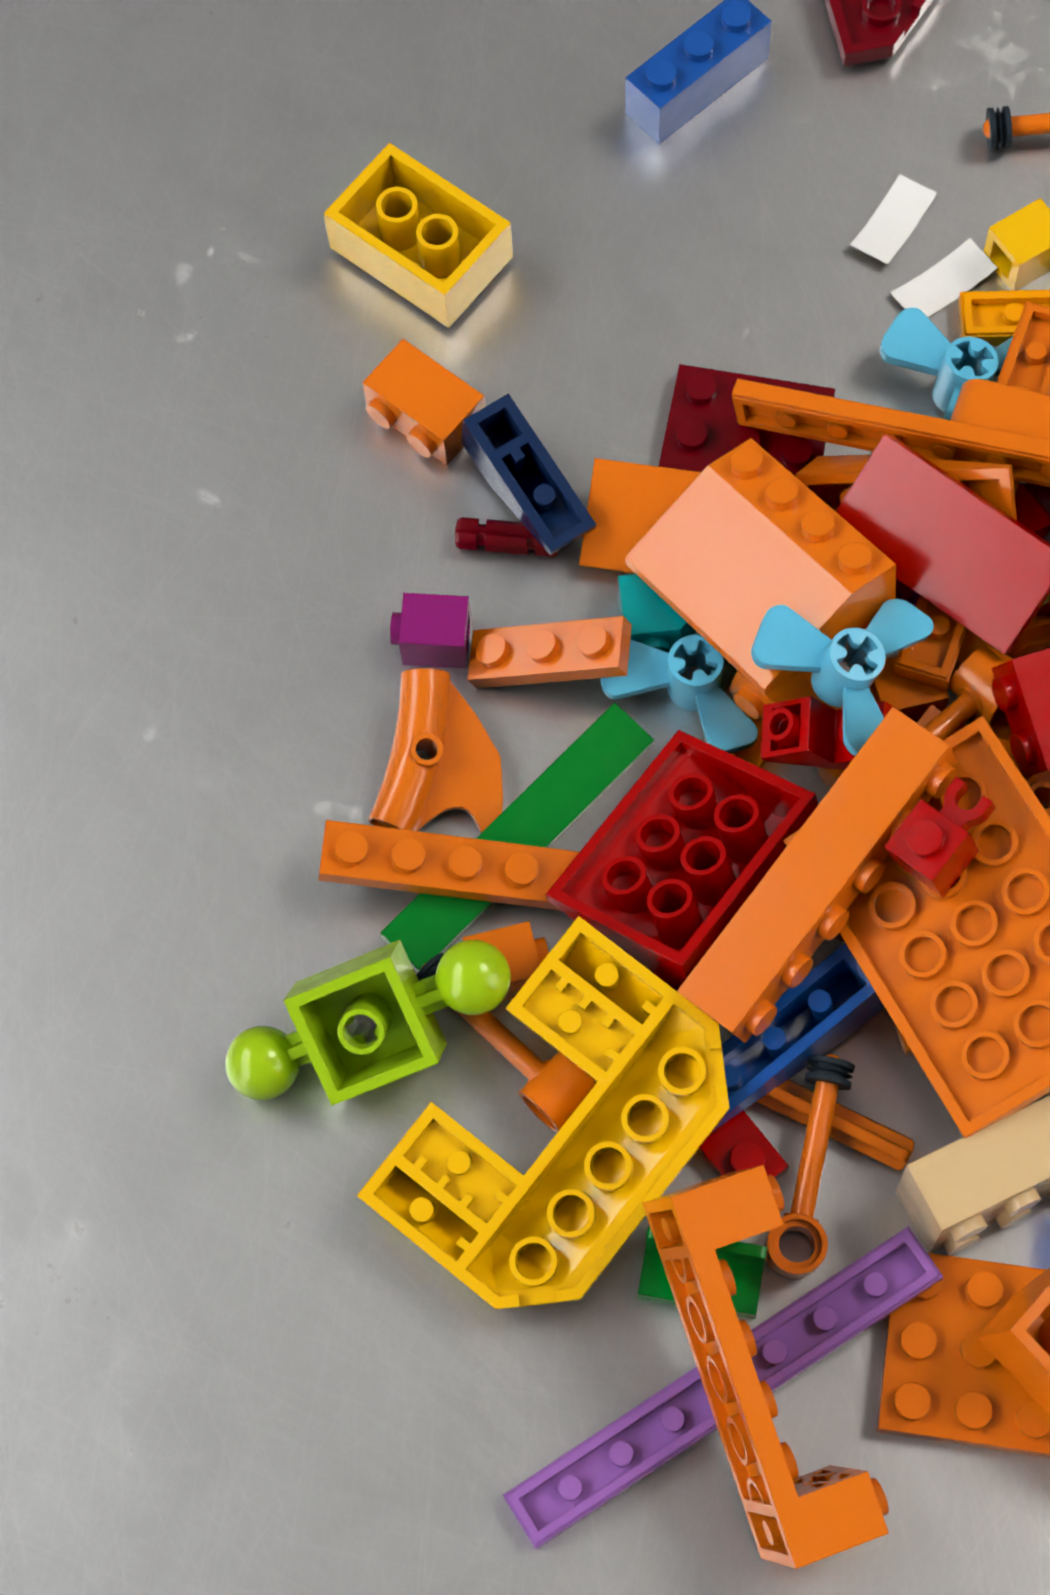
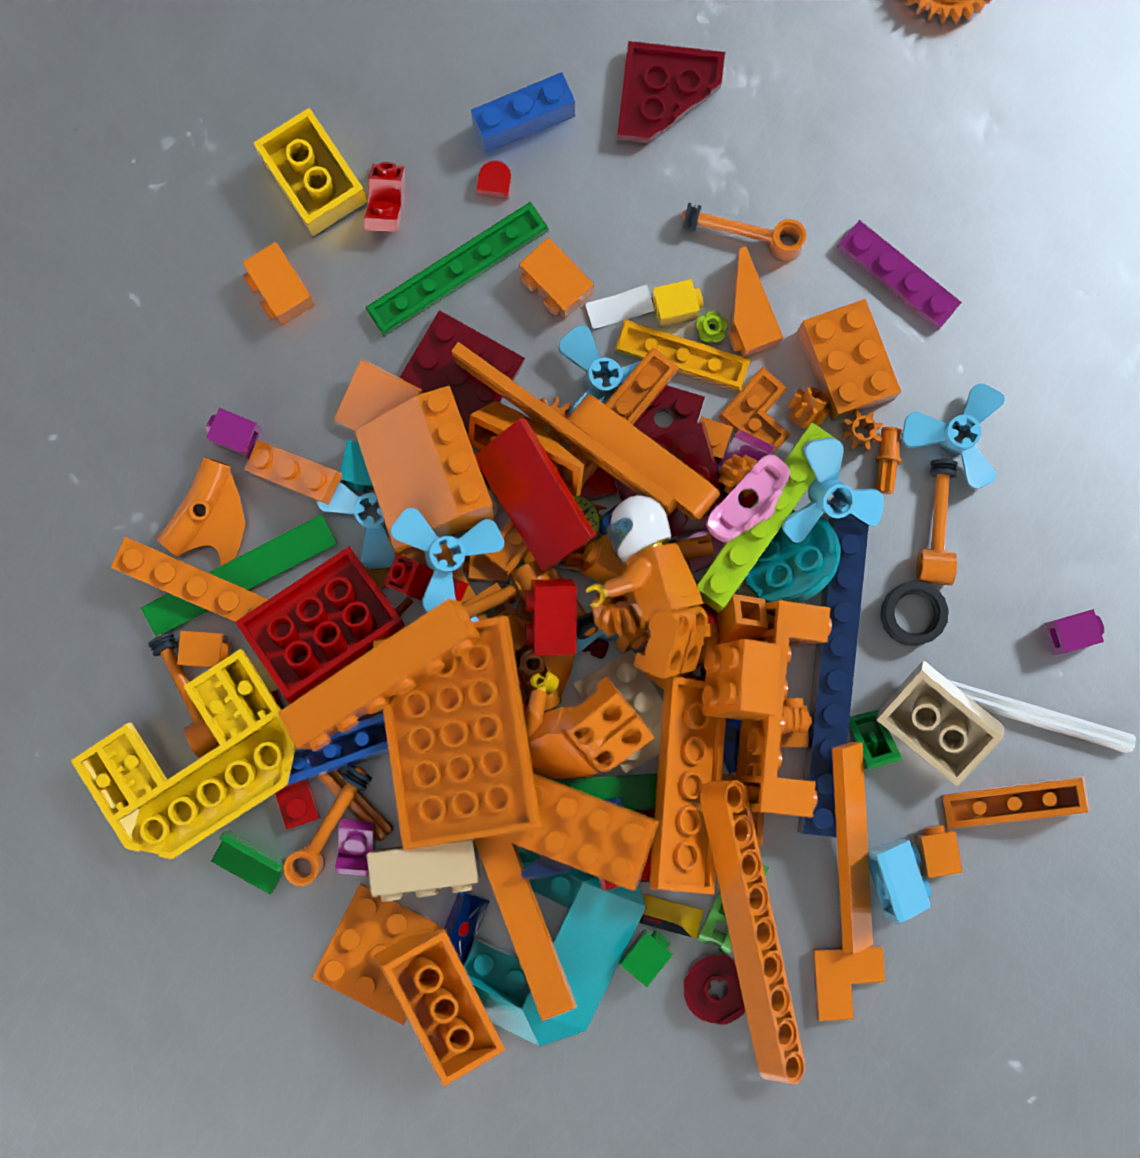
camera: 10 degrees right, 15 degrees up
lime brick [225,940,511,1106] -> none
dark red axle [454,517,558,557] -> none
dark blue slope [461,393,596,555] -> none
medium lavender tile [503,1226,943,1550] -> none
orange plate [642,1165,889,1569] -> none
white sticker [849,174,937,265] -> none
red brick [884,776,996,898] -> none
none -> magenta bracket [335,819,375,876]
none -> red slope [364,162,405,232]
none -> green tile [365,201,549,337]
none -> red tile [476,160,512,198]
none -> orange brick [519,237,594,319]

